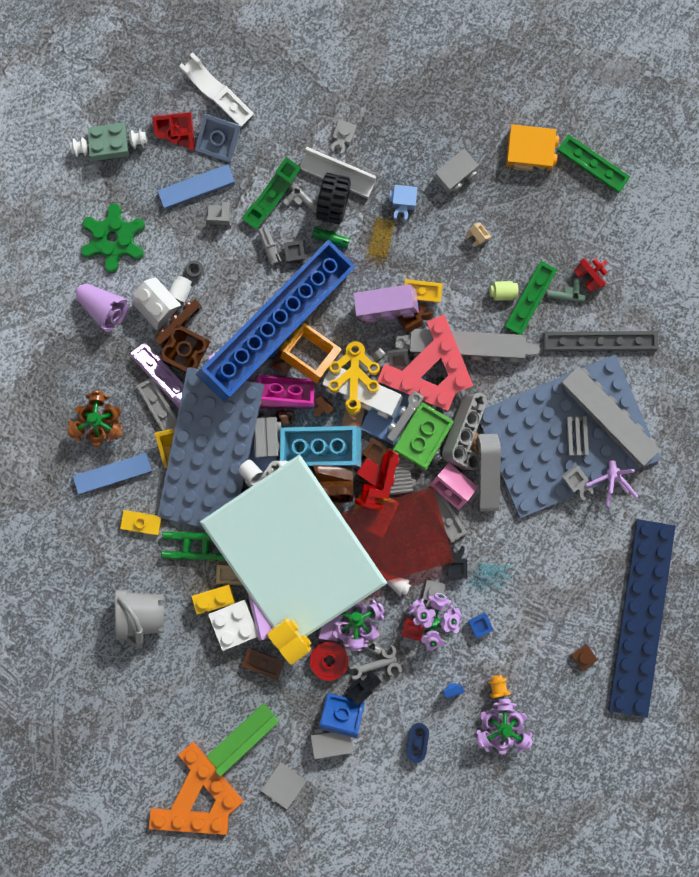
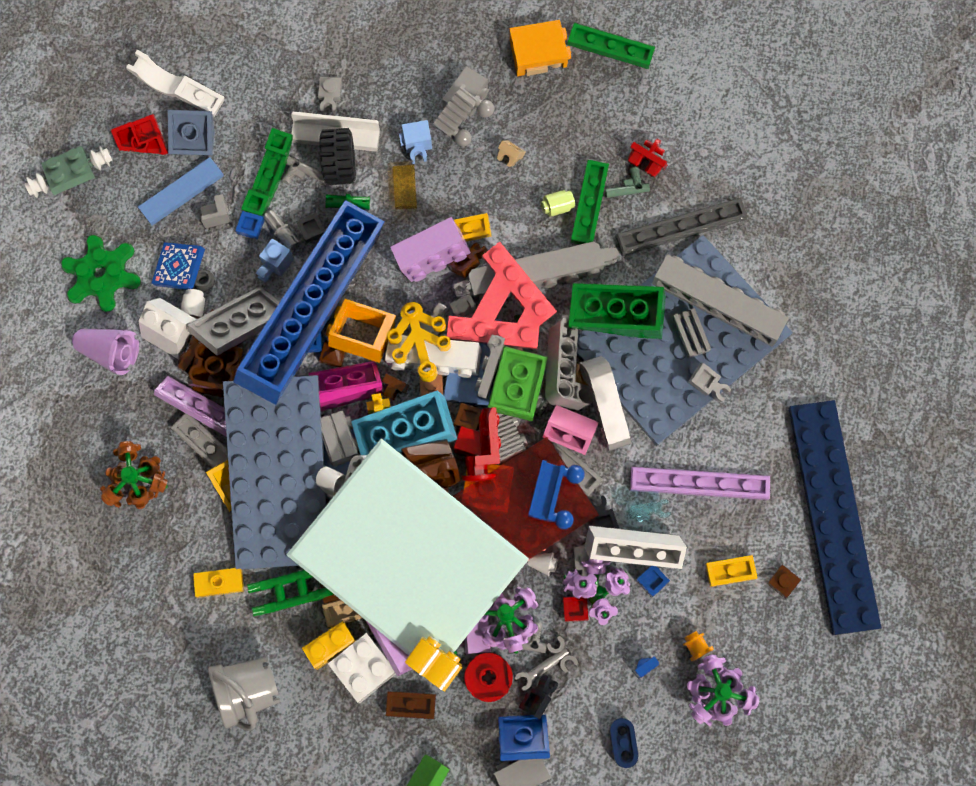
camera: 15 degrees left, 10 degrees down
medium blue tile [73,453,153,494] -> none
reddish brown tile [276,409,295,428] -> none
lavender plant [585,460,638,507] -> none
none -> blue tile [152,242,205,290]
none -> light grey plate [187,286,280,355]
none -> blue plate [235,211,265,240]
none -> light blue brick [256,239,294,282]
none -> yellow plate [366,393,391,415]
none -> light grey gear [433,84,494,147]
none -> blue gear [528,460,585,529]
none -> green slope [568,283,666,339]
none -> white brick [584,526,687,569]
none -> lavender tile [630,467,770,500]
none -> yellow plate [705,555,758,587]

